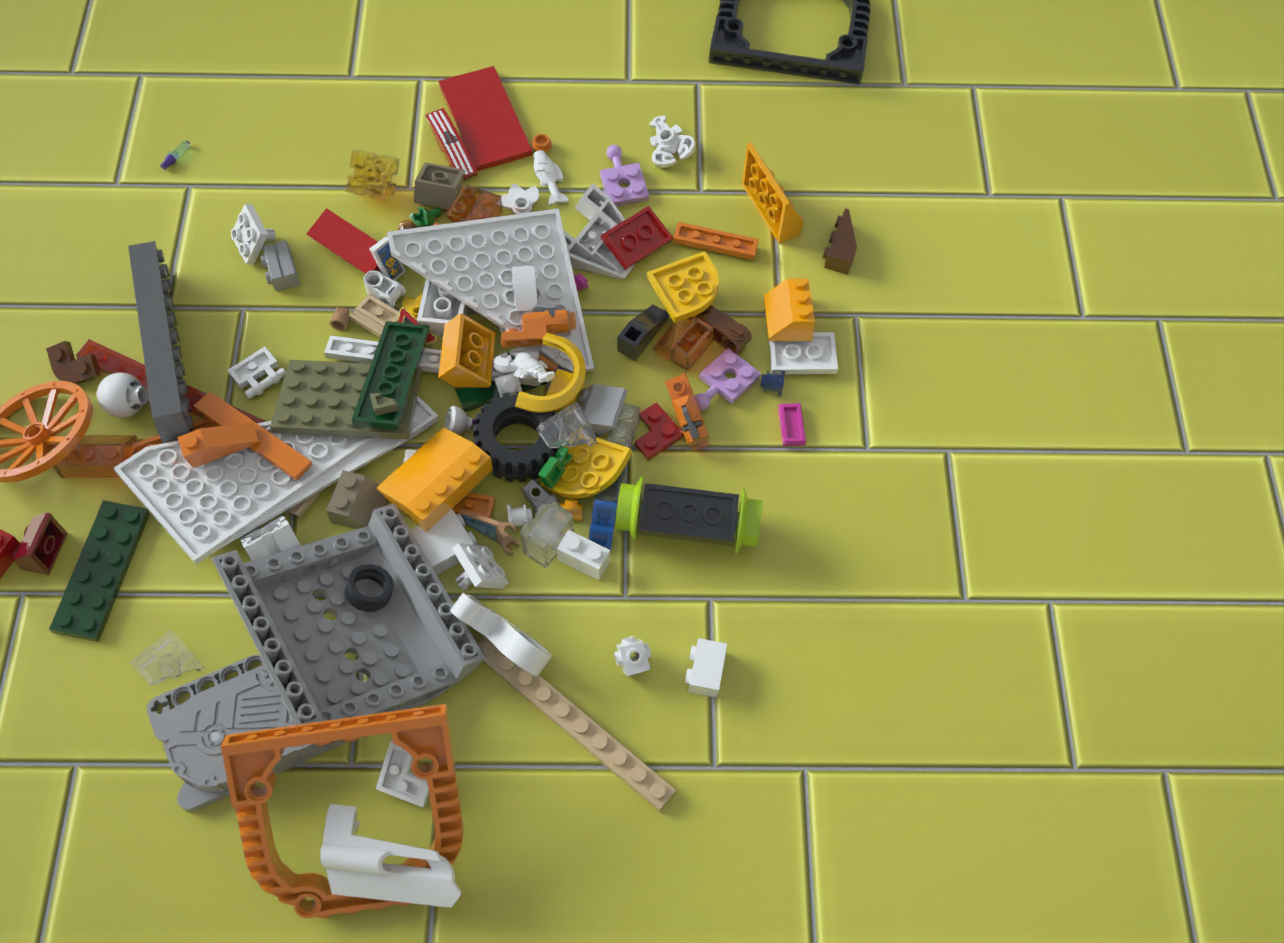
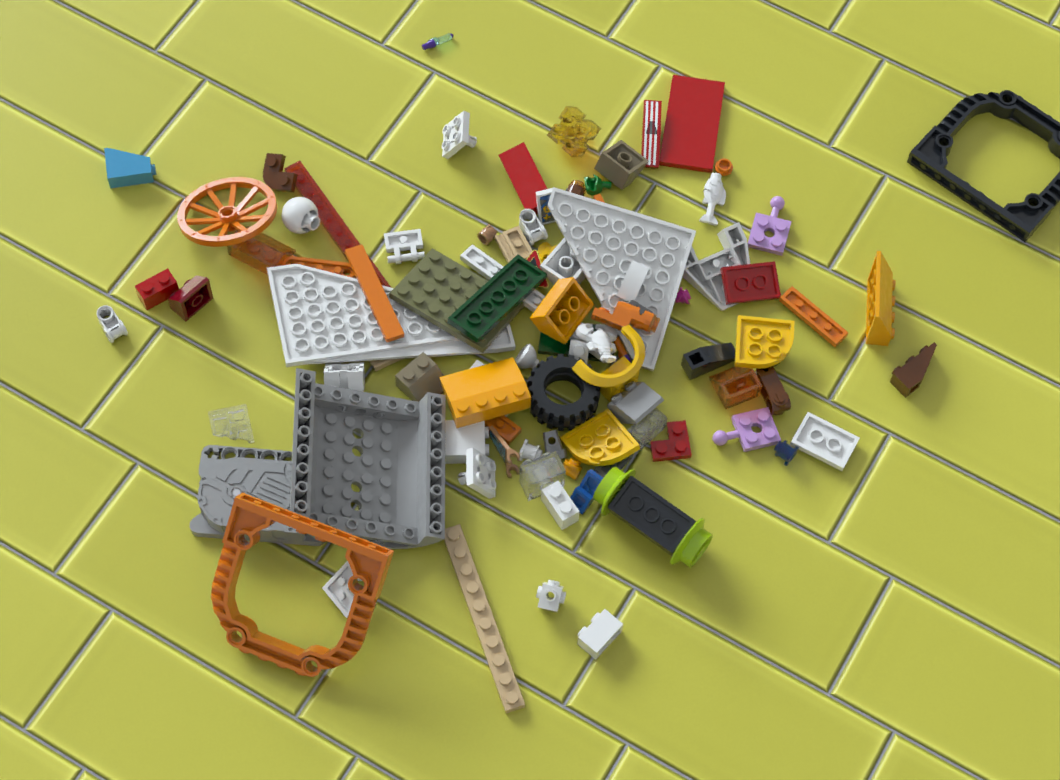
camera: 30 degrees right, 0 degrees up
dark green plate [49,500,150,642] -> none
dark grey brick [128,241,194,443] -> none
orange slope [177,422,260,468] -> none
light grey brick [260,240,300,292] -> none
white panel [320,804,462,908] -> none
black tyre [345,564,394,612] -> none
olive tile [370,393,398,416] -> none
clear orange slope [446,184,503,223] -> none
white animal [450,593,552,676] -> none
white plate [499,184,539,214] -> none
clear slope [536,402,597,448] -> none
green plate [538,446,573,489] -> none
white animal [650,115,696,168] -> none
orange plate [664,373,710,451] -> none
light orange slope [764,278,815,341] -> none
dark pink tile [778,403,806,447] -> none

